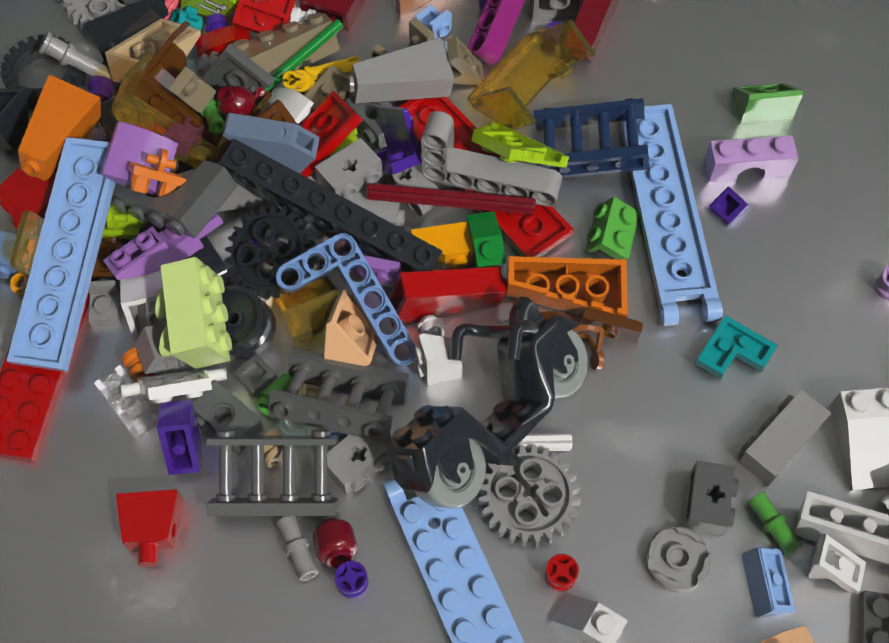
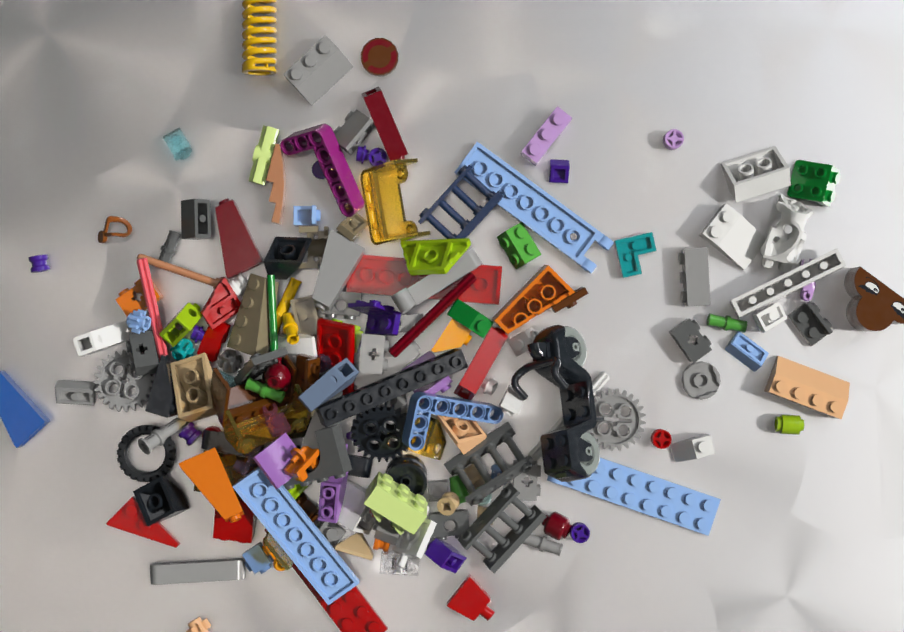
camera: 45 degrees left, 25 degrees up
dark tan slope [169,66,216,113] -> none
dark orange piece [572,325,605,370] -> none
bright green slope [733,83,803,123] -> none
none -> black slope [263,237,312,280]
none -> tan slope [335,532,374,560]
none -> dark purple plate [356,145,369,164]
none -> tan wheel [437,492,460,516]

